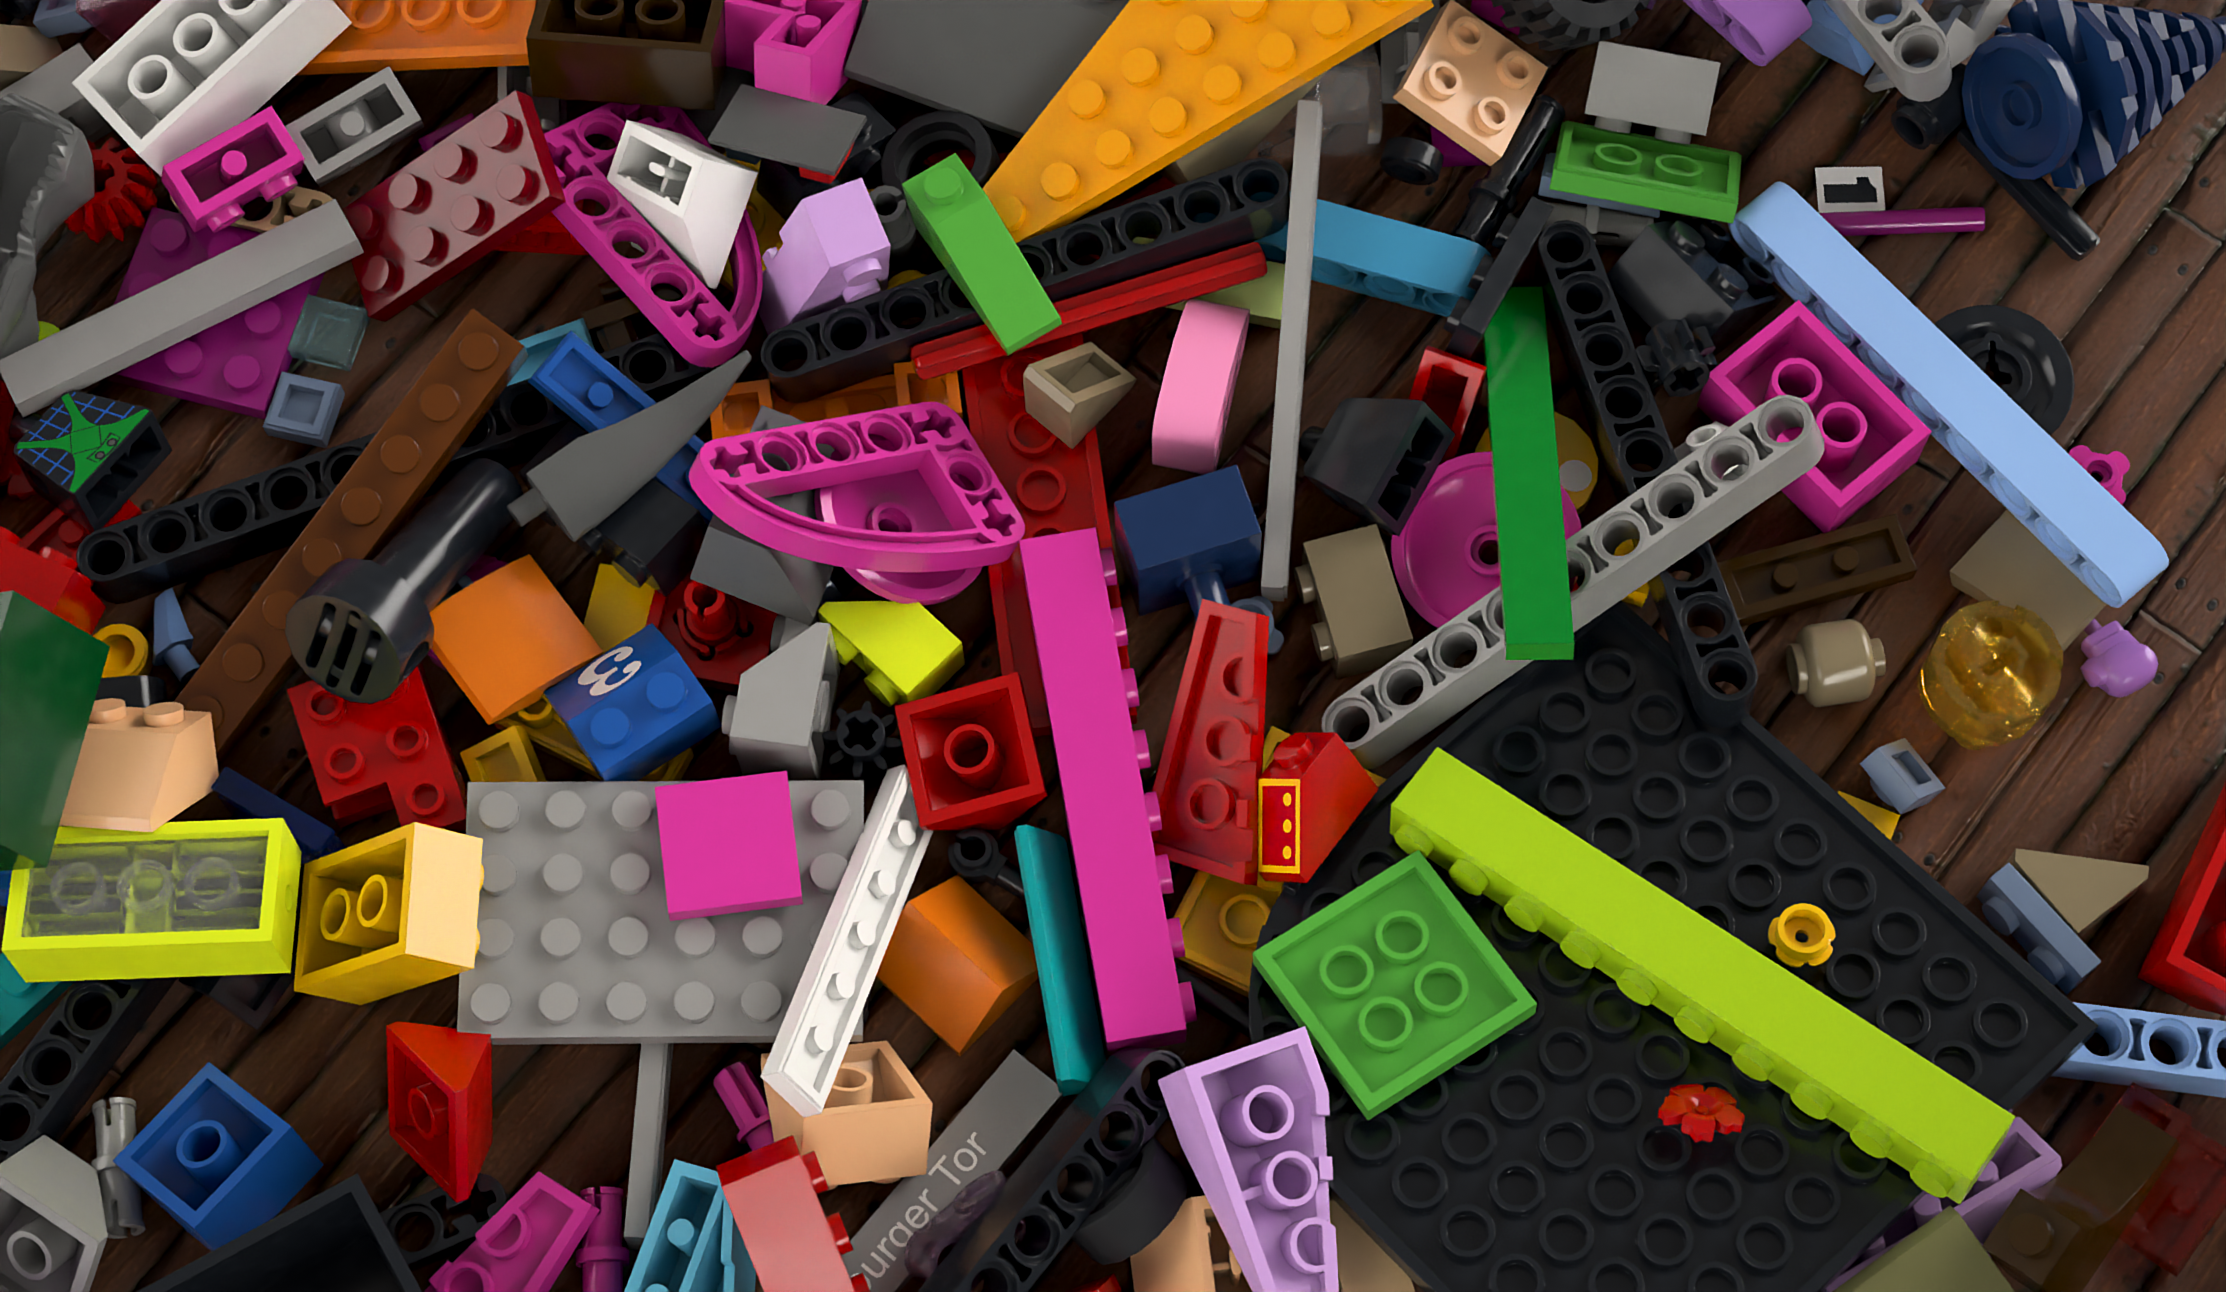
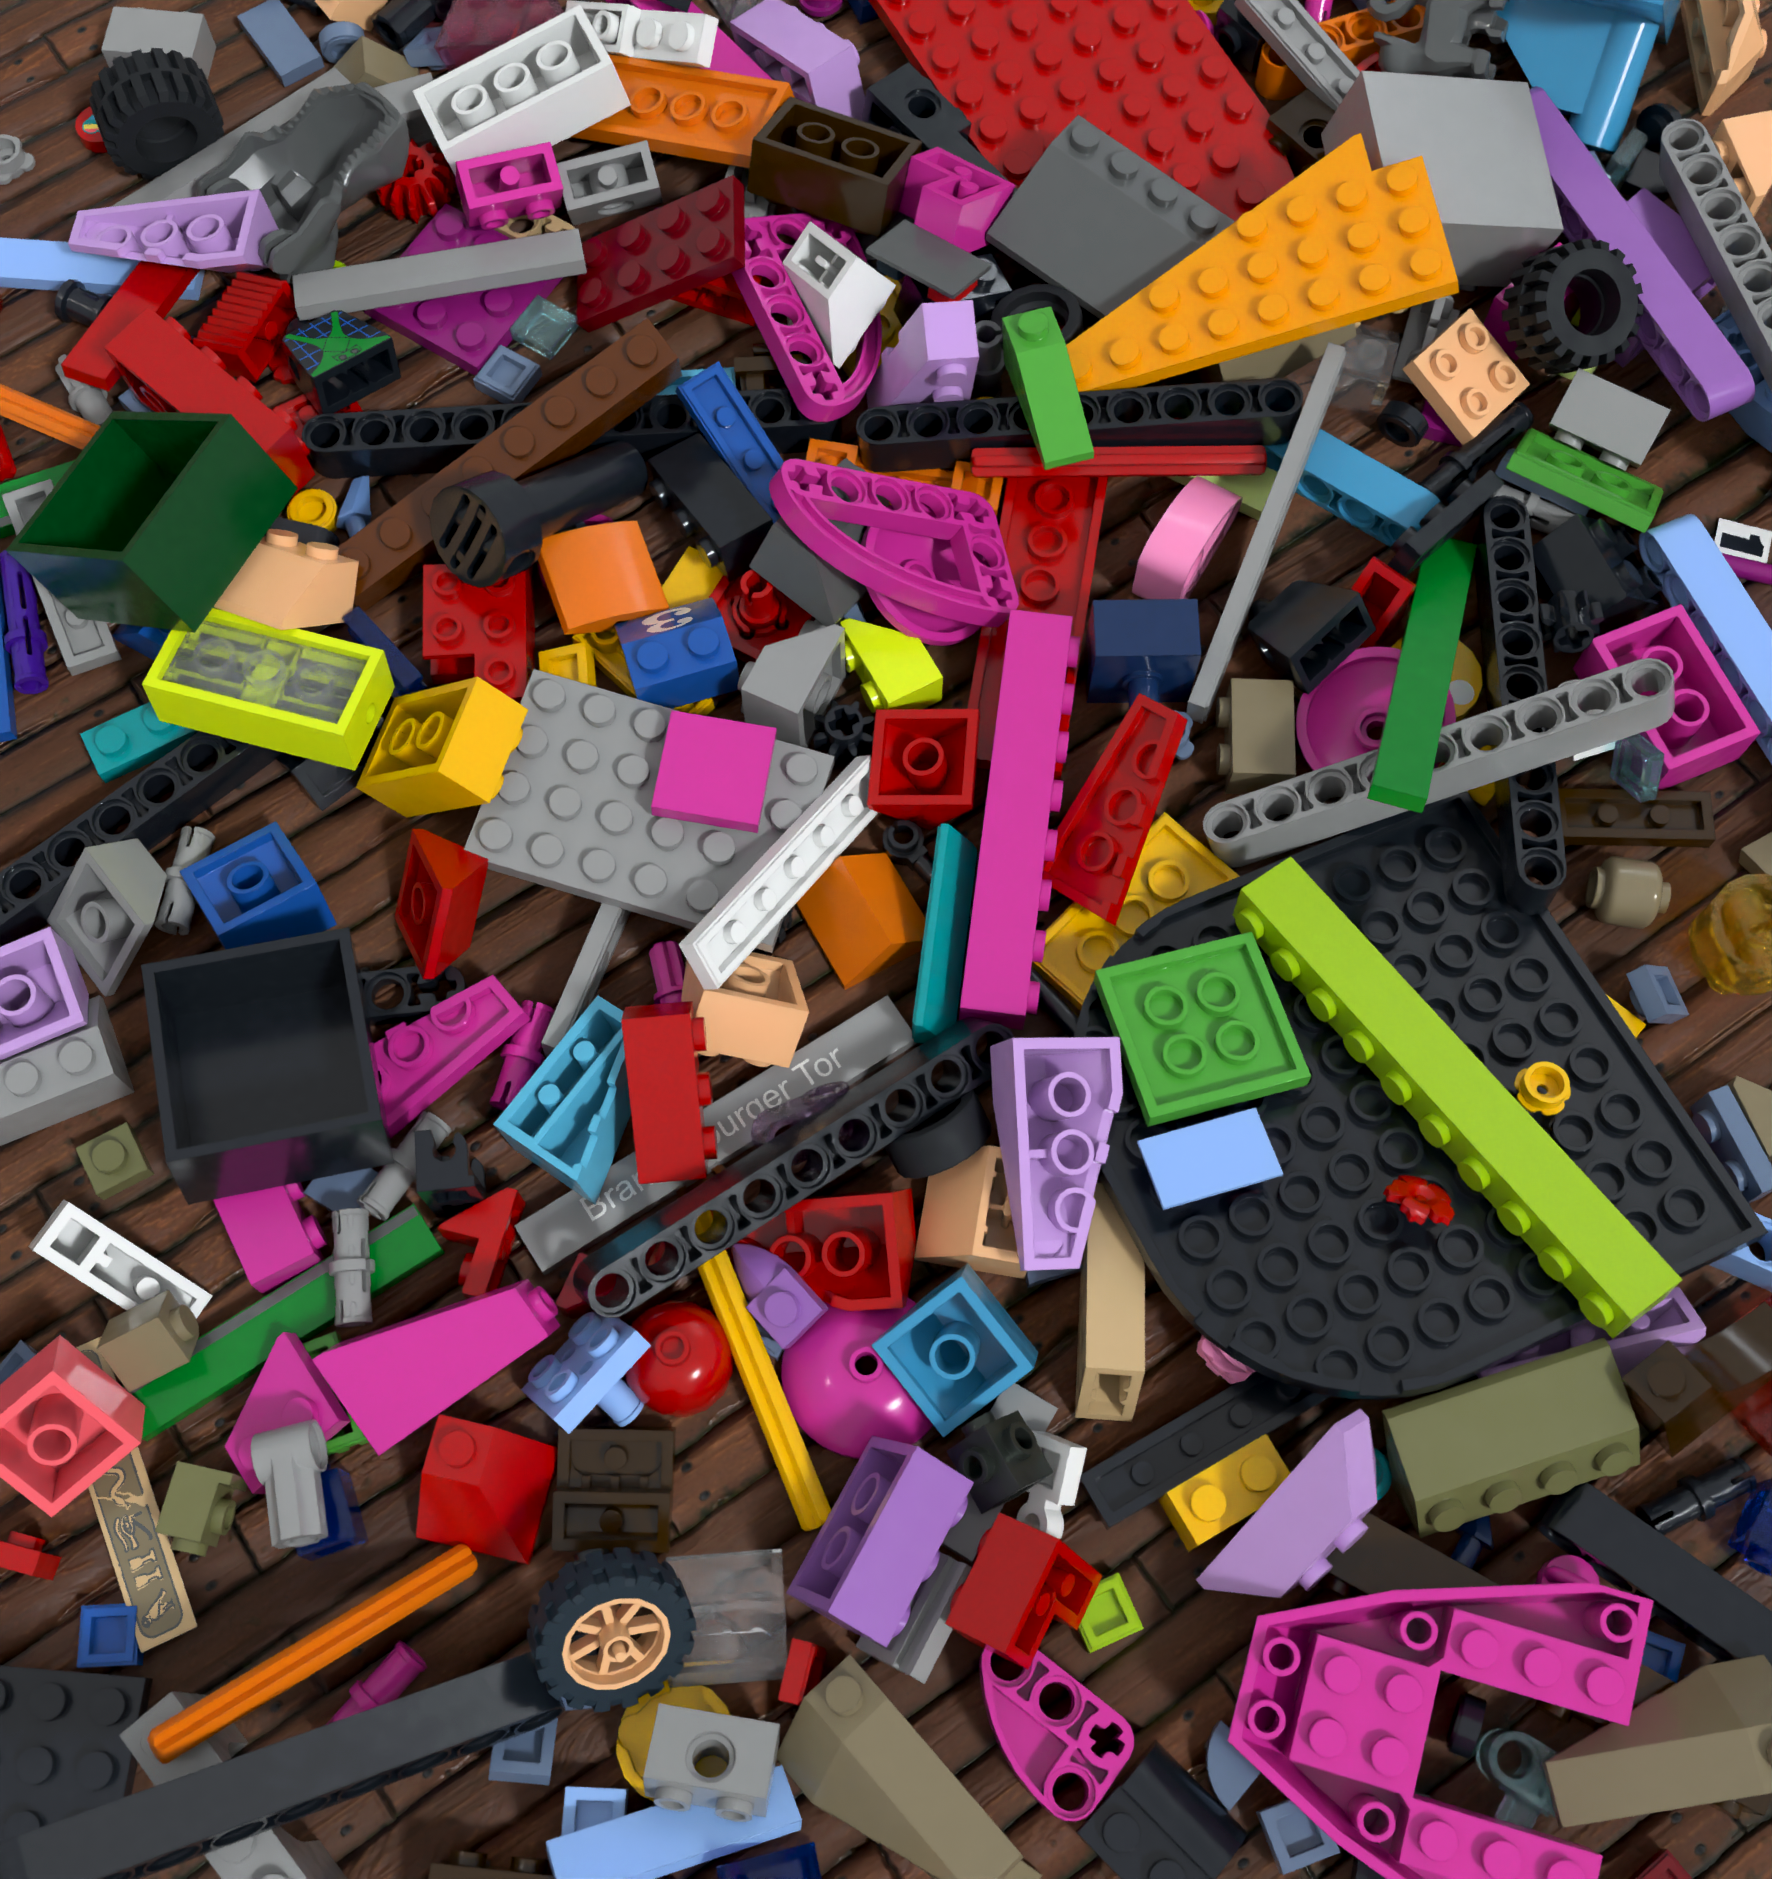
camera: 15 degrees right, 0 degrees up
dark grey piece [507,350,752,542] -> none
dark tan slope [1023,342,1137,449] -> none
red slope [1258,732,1379,883] -> none
none -> light blue piece [1137,1107,1283,1210]
none -> clear light blue tile [1610,733,1665,803]

